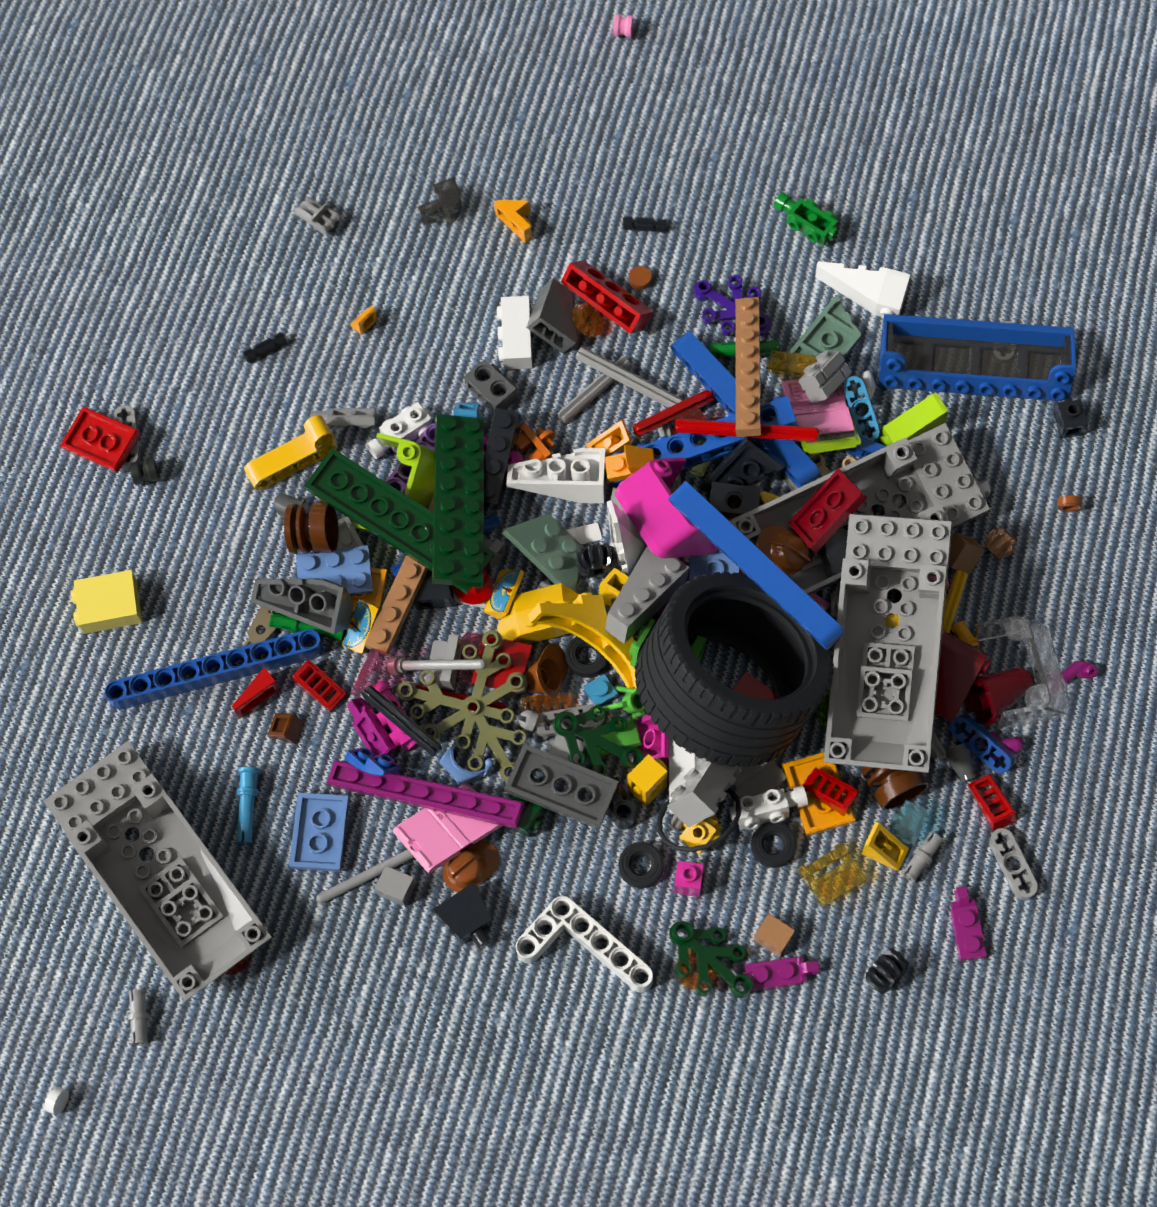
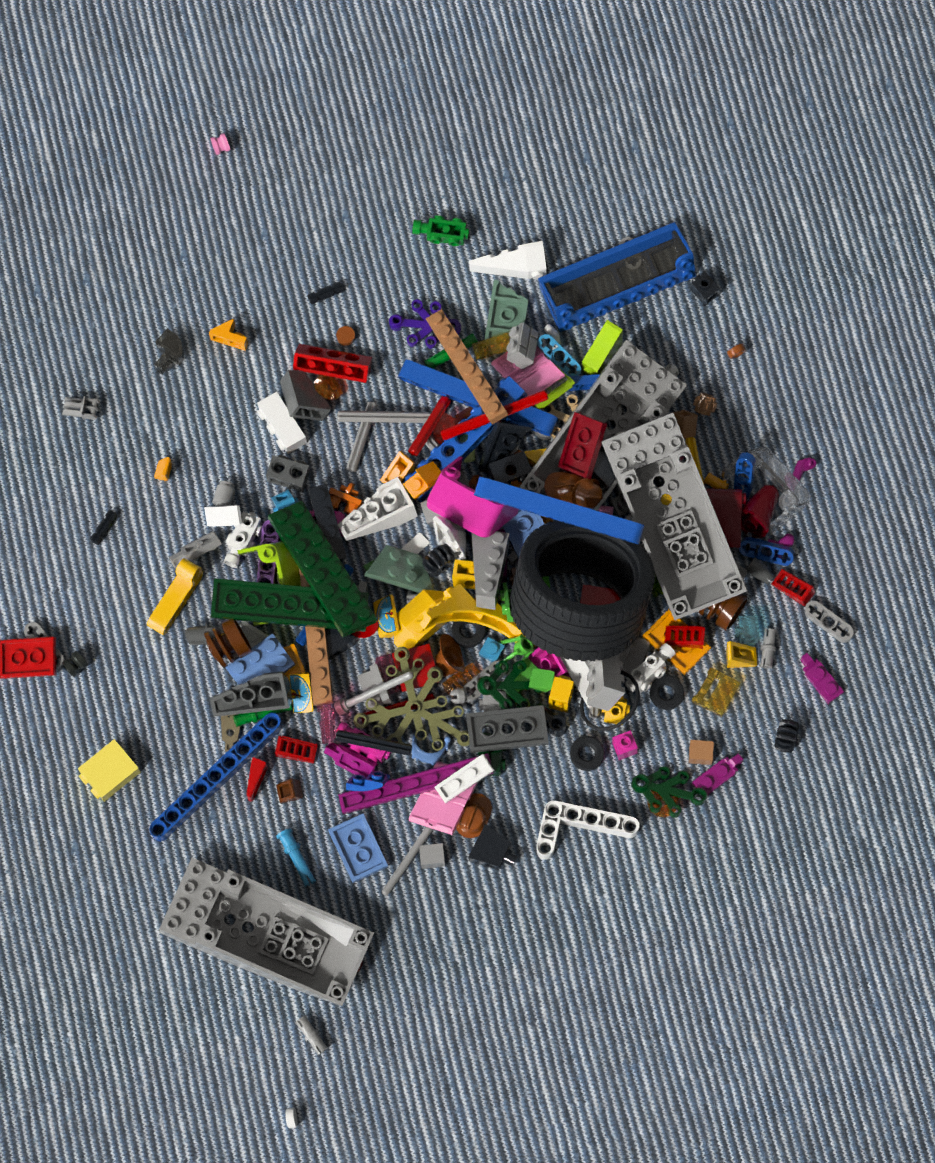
camera: 30 degrees left, 5 degrees up
none -> white slope [204,505,242,526]
none -> light grey brick [212,481,235,506]
none -> white tile [435,754,495,803]
none -> bright green slope [529,668,555,692]
none -> dark orange piece [571,478,603,508]
none -> blue beam [733,452,756,498]

